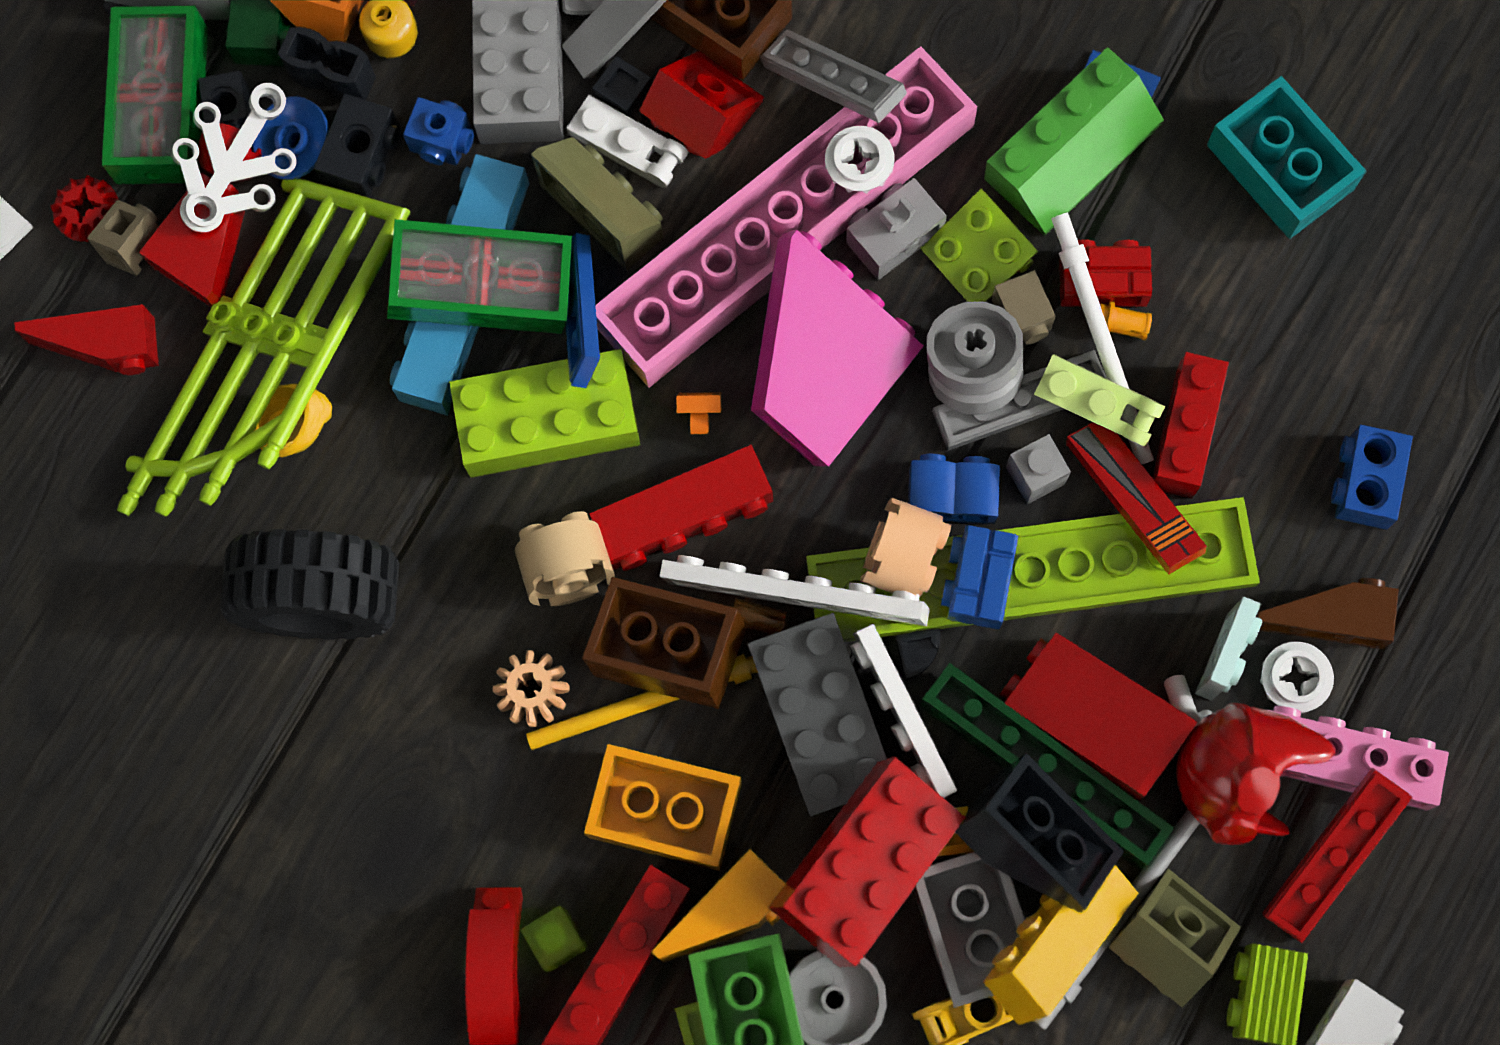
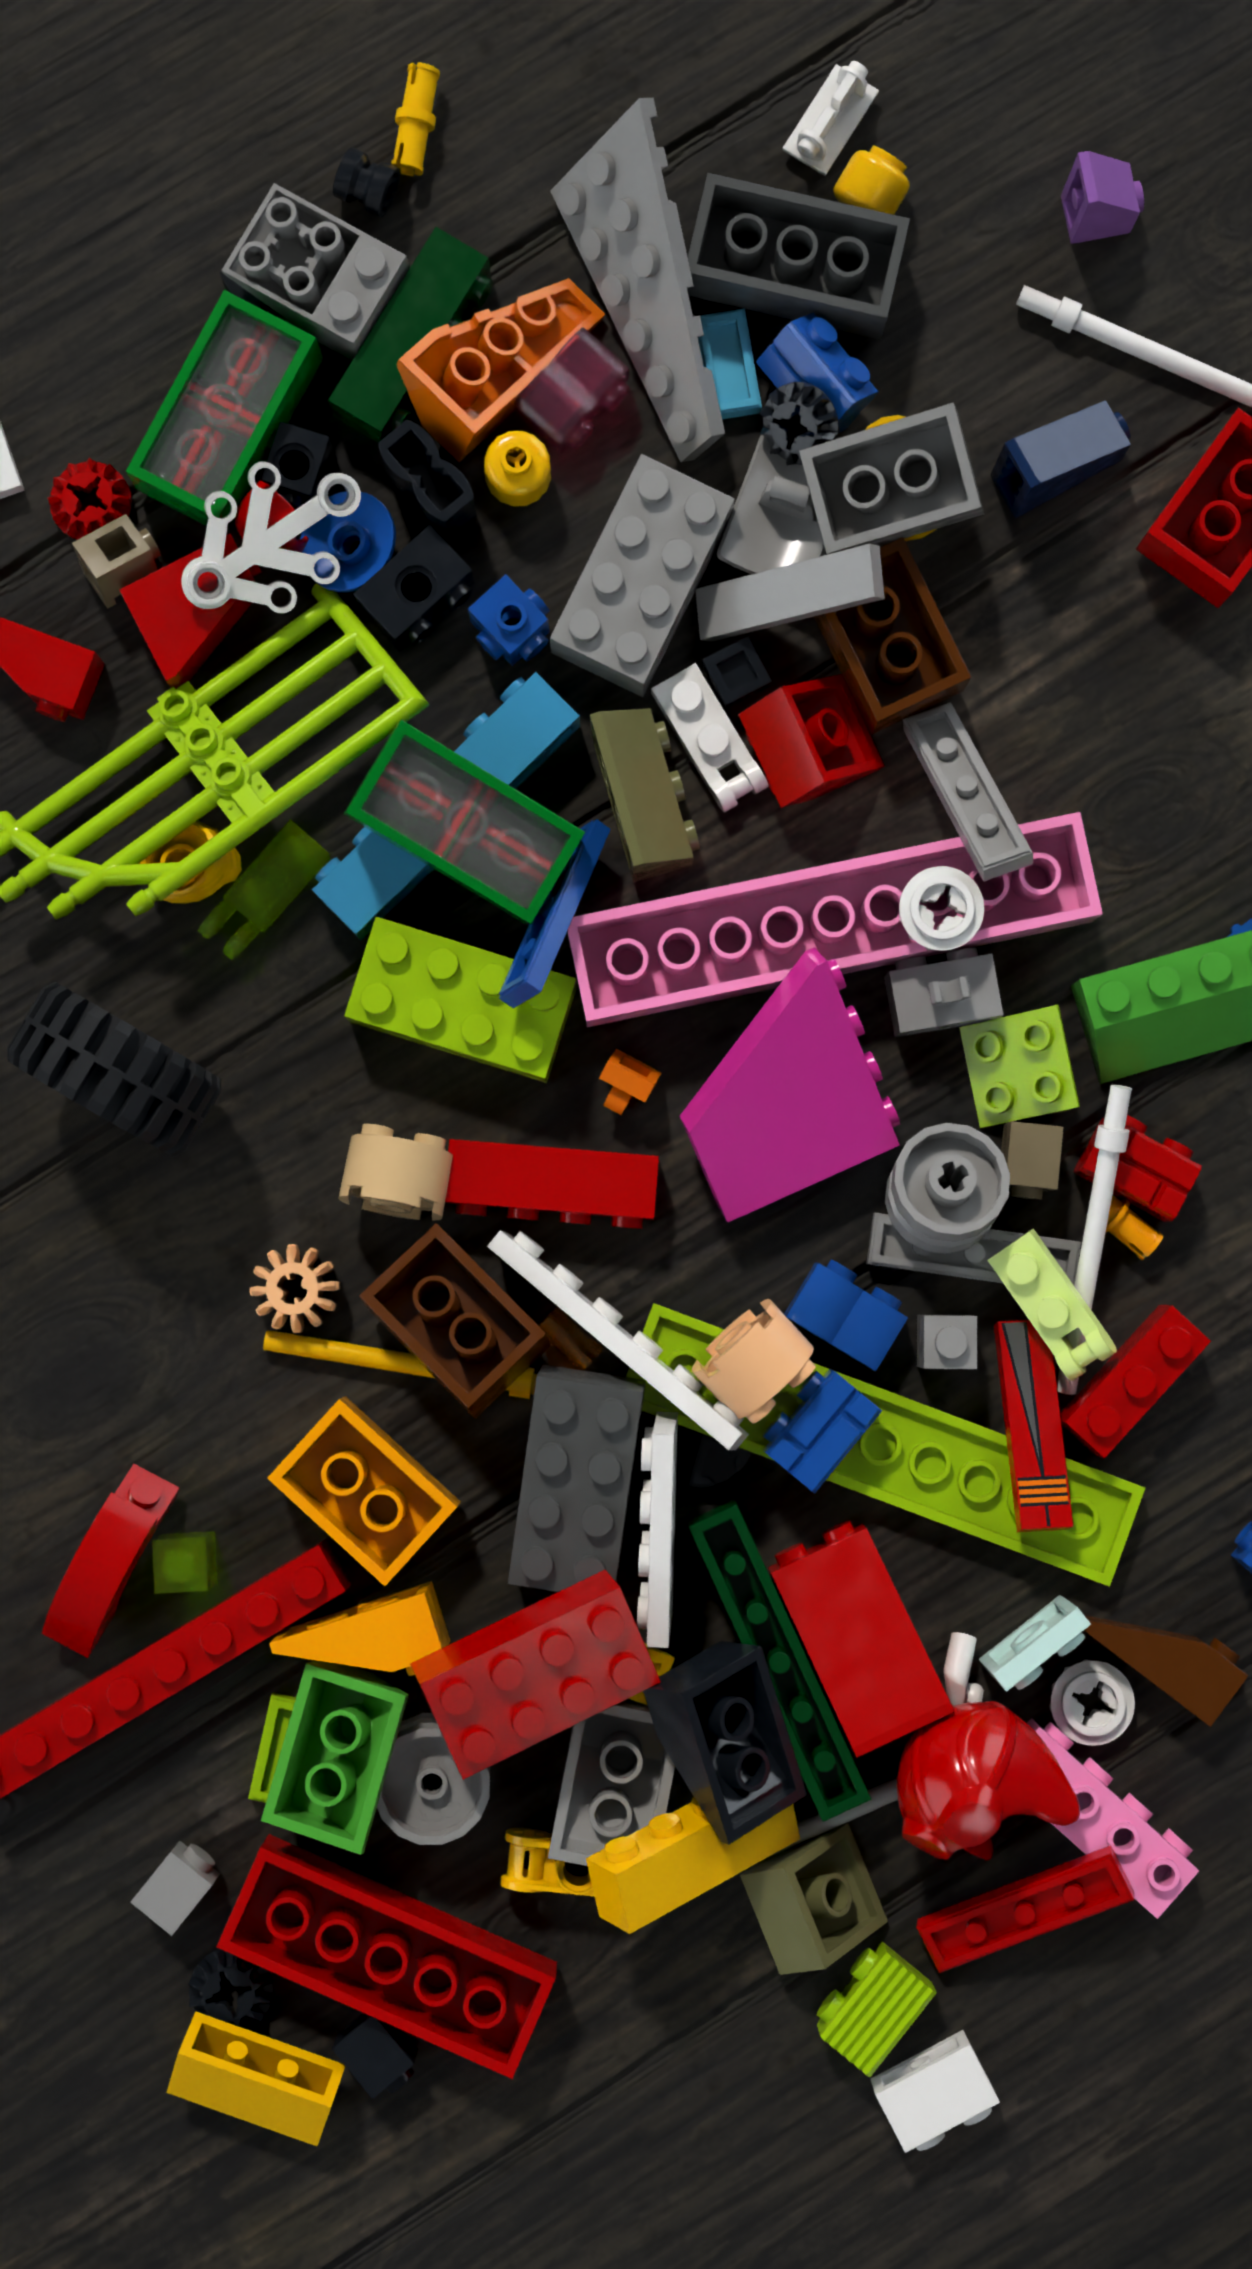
camera: 20 degrees right, 10 degrees up
none -> clear neon green hinge [198,819,331,960]

